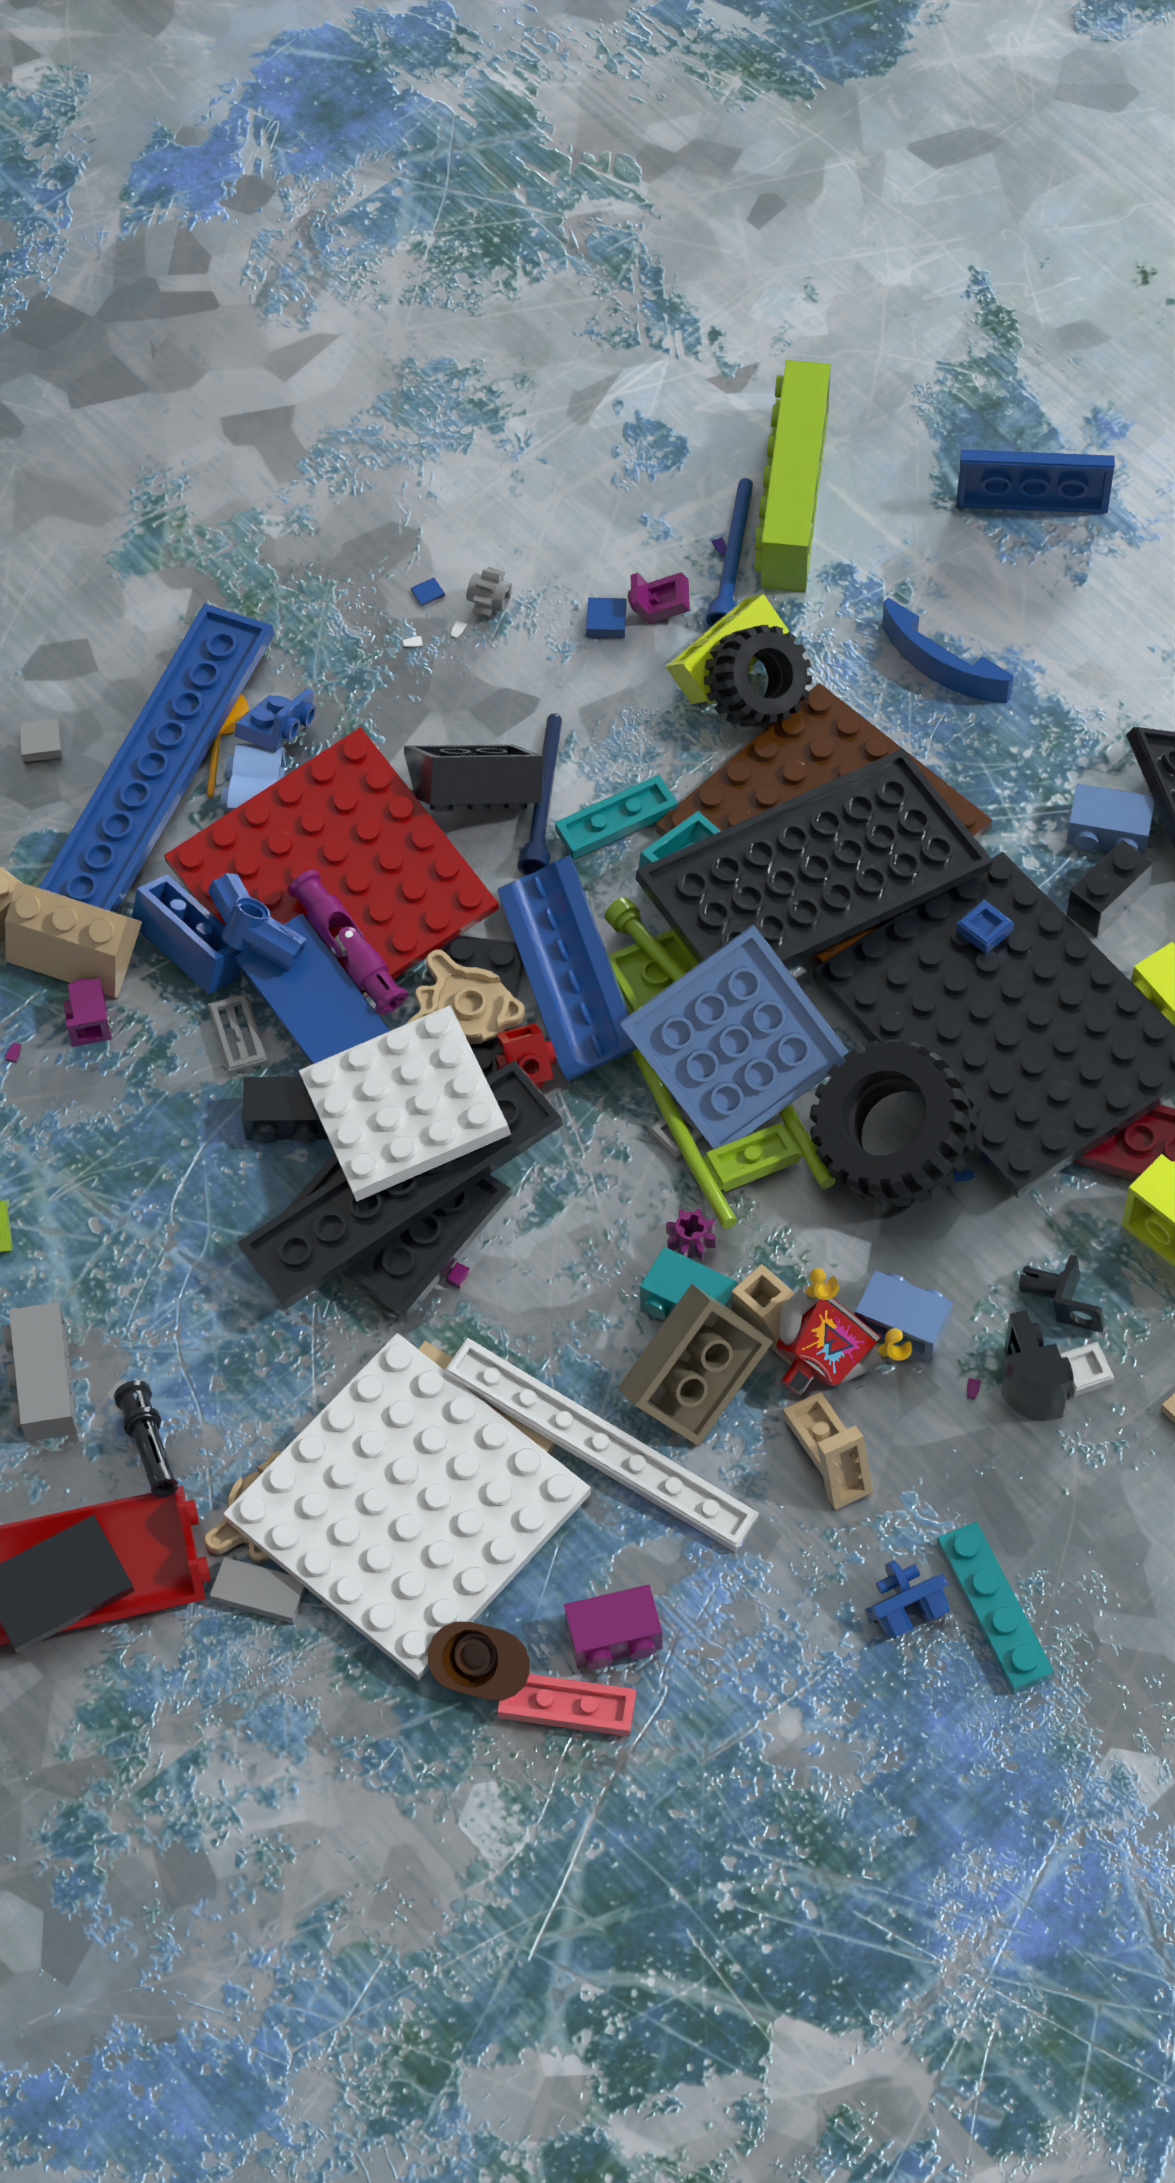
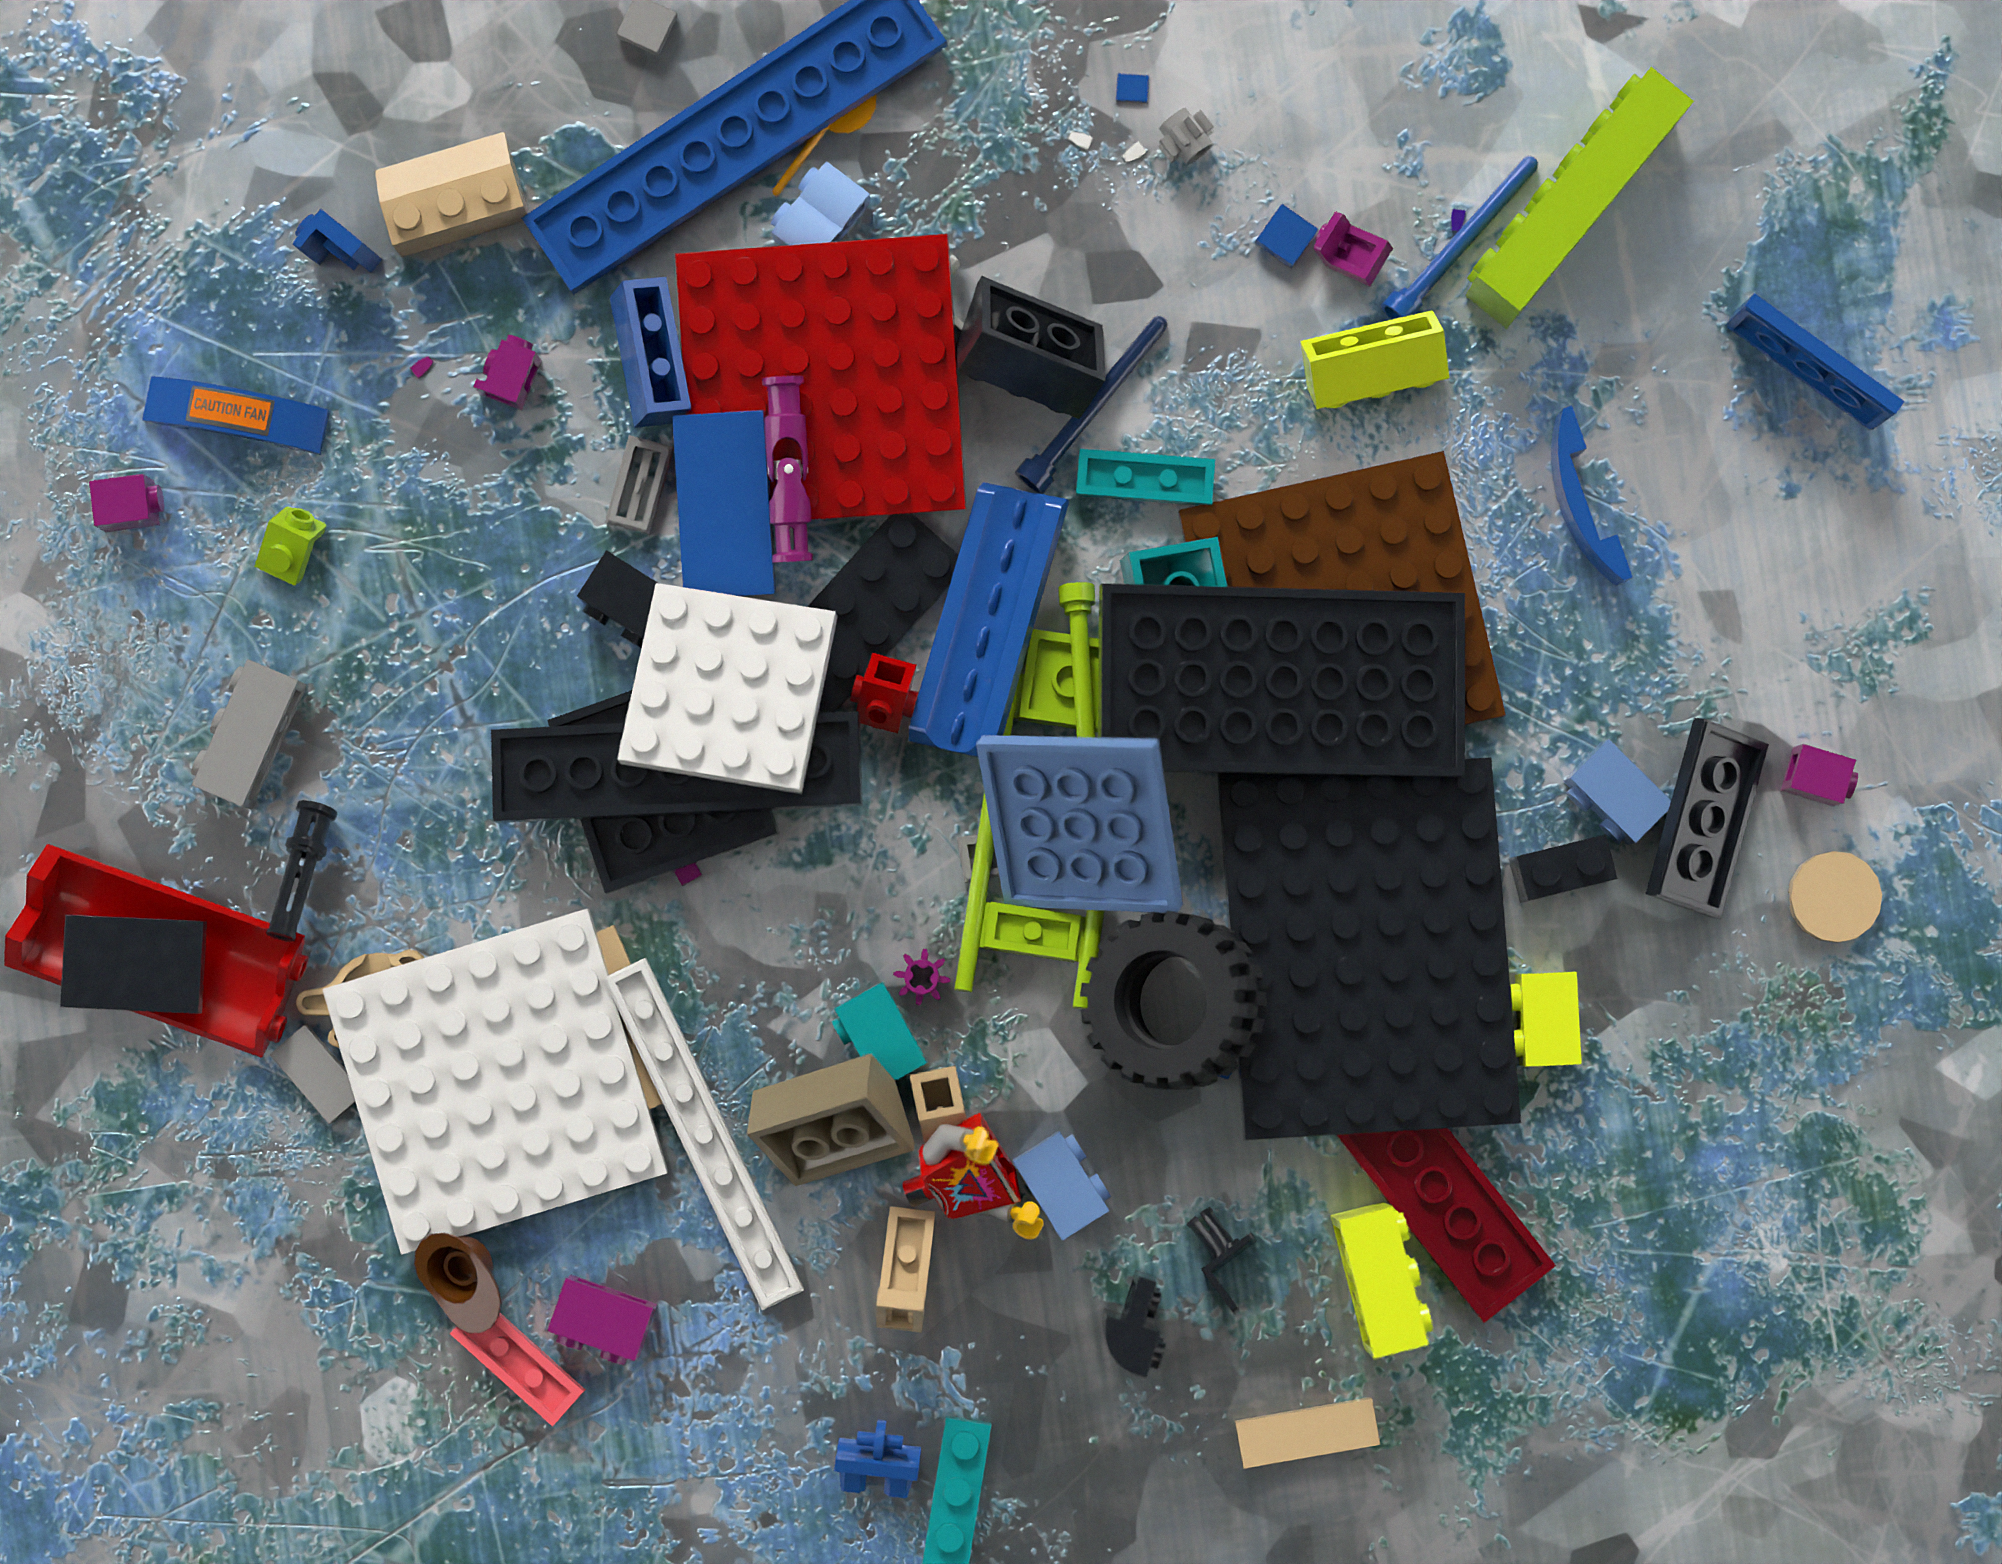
camera: 30 degrees right, 25 degrees up
tan slope [5,882,142,998] -> none
blue piece [208,873,307,971] -> none
blue bracket [234,688,316,752] -> none
tan tile [407,949,525,1044] -> none
black tyre [704,625,812,727] -> none
blue tile [956,900,1014,954] -> none
magenta piece [967,1378,981,1400] -> none
white tile [1060,1341,1114,1397] -> none

